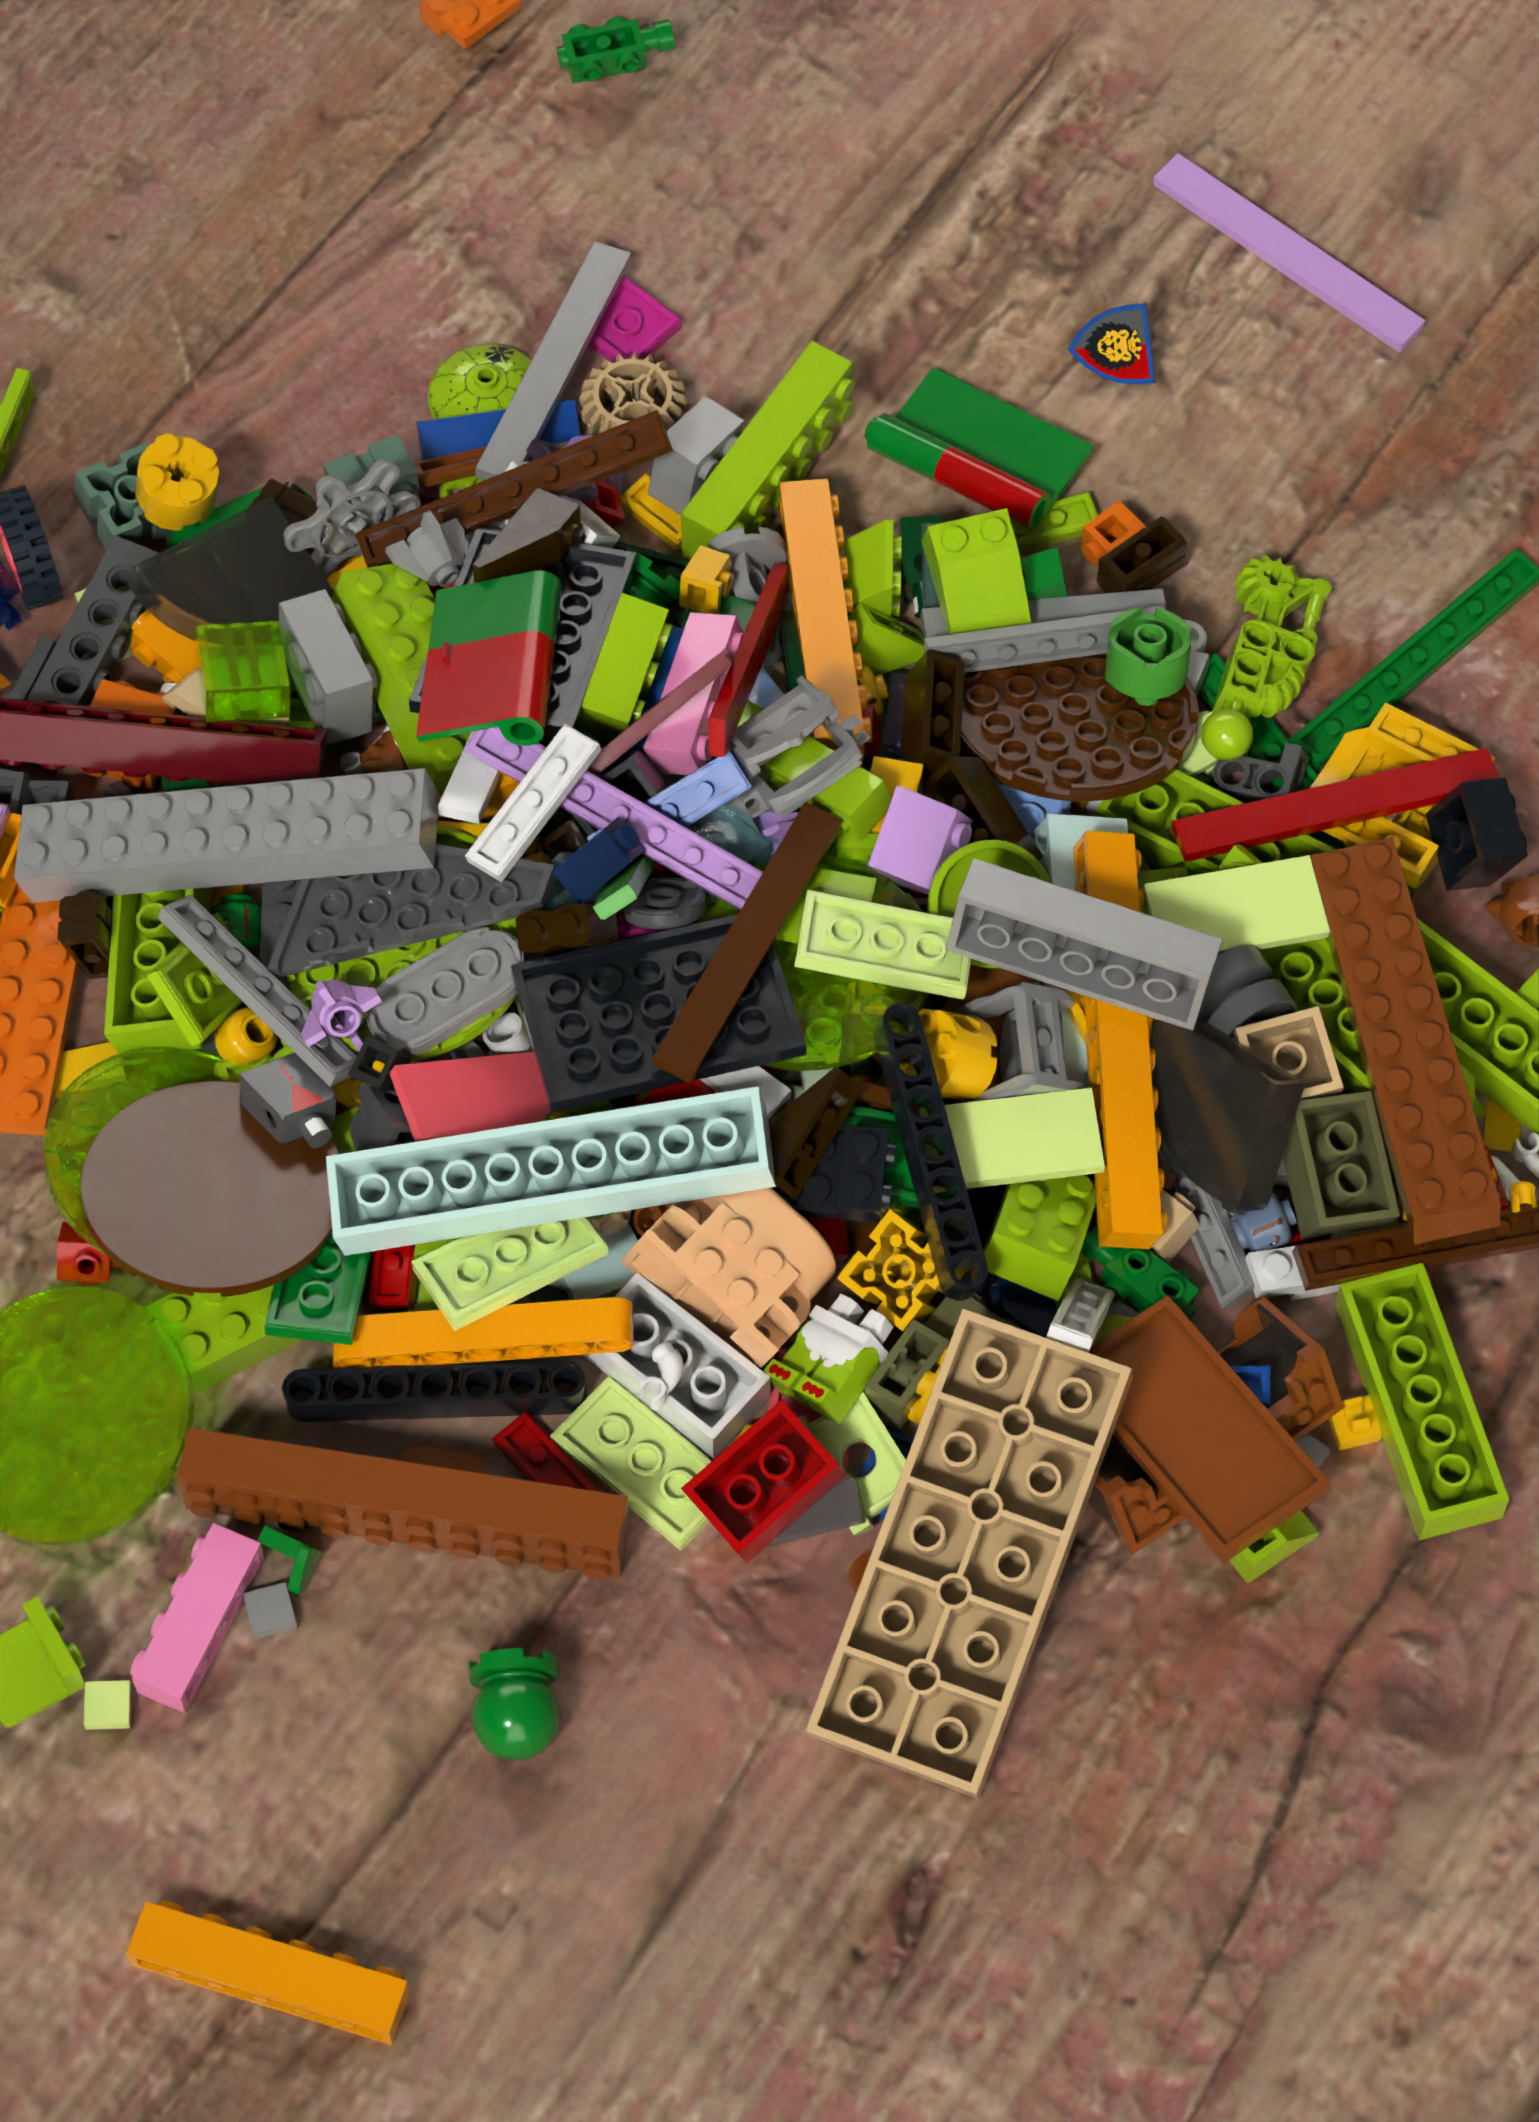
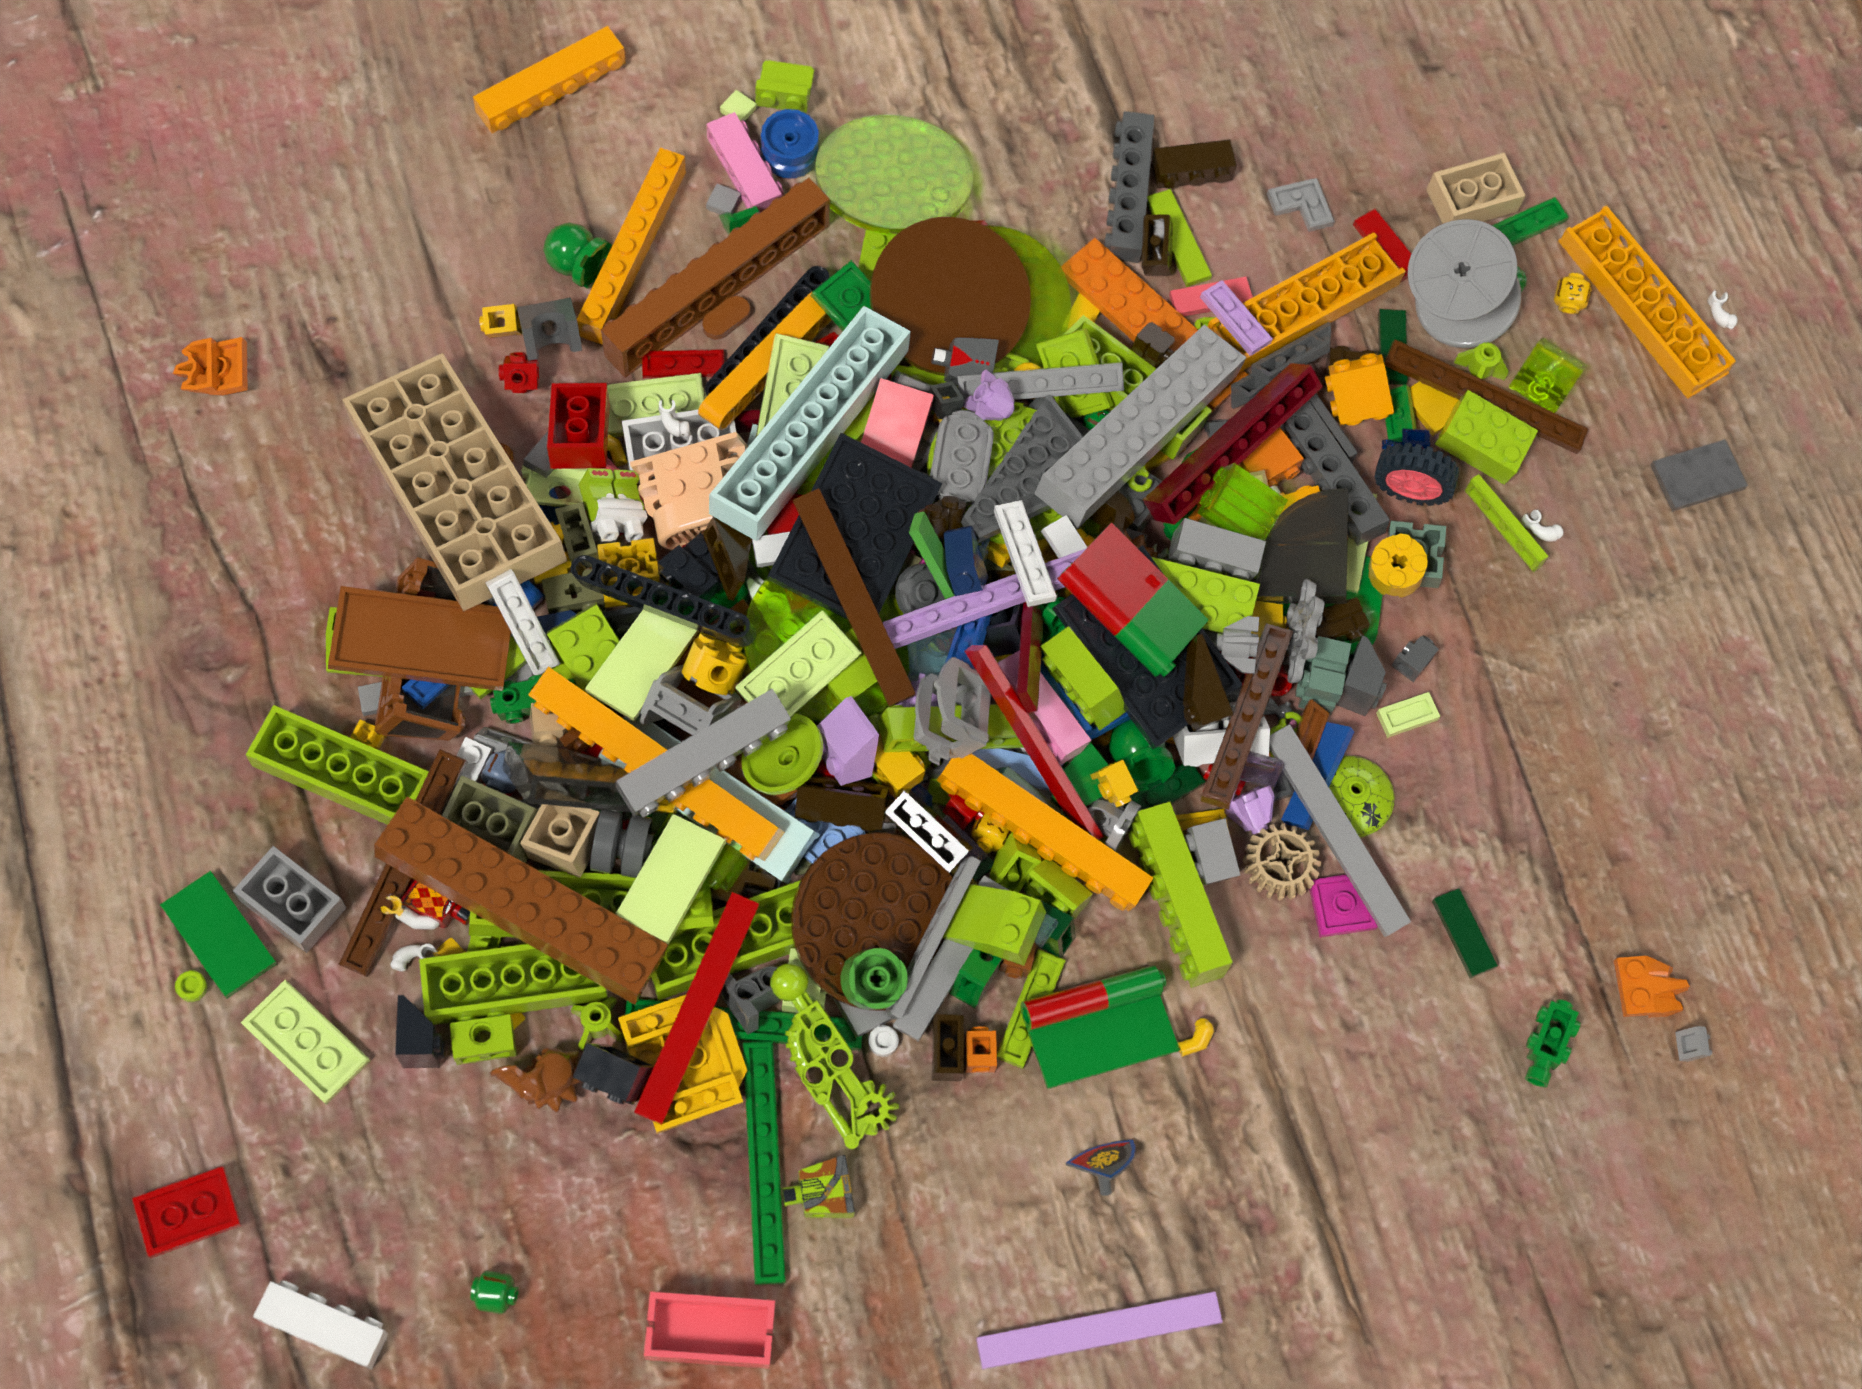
camera: 120 degrees right, 5 degrees up
none -> orange plate [172,337,248,396]
none -> yellow brick [479,304,522,338]
none -> red brick [499,352,540,393]
none -> dark grey piece [517,297,582,361]
none -> lime brick [571,996,624,1051]
none -> light orange brick [577,147,686,345]
none -> blue wheel [761,109,819,179]
none -> torso [782,1155,855,1218]
none -> yellow arm [1178,1018,1214,1057]
none -> dark grey slope [1336,636,1387,716]
none -> yellowish green tile [1376,692,1440,738]
none -> dark grey brick [1391,636,1439,683]
none -> dark green tile [1432,888,1498,979]

